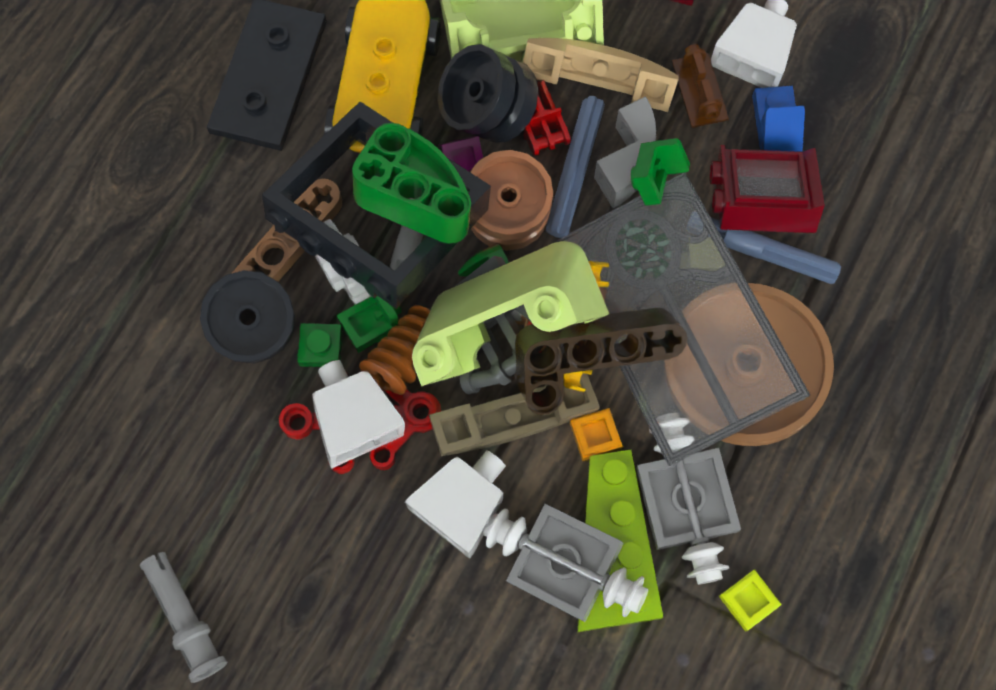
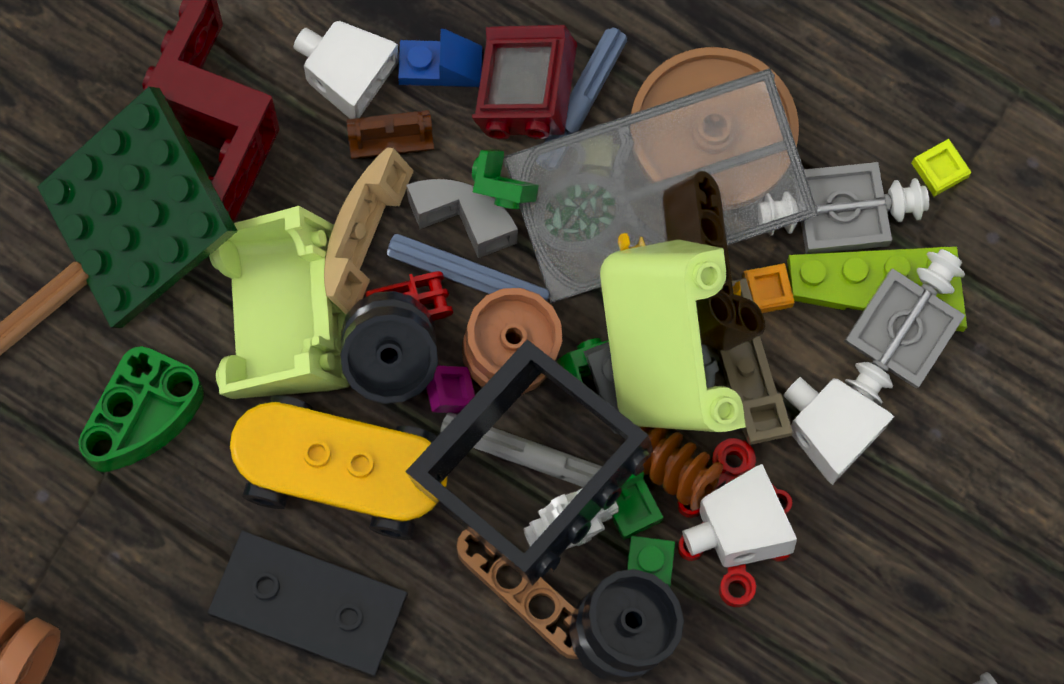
camera: 90 degrees left, 0 degrees up
green beam [352,123,471,244] -> none

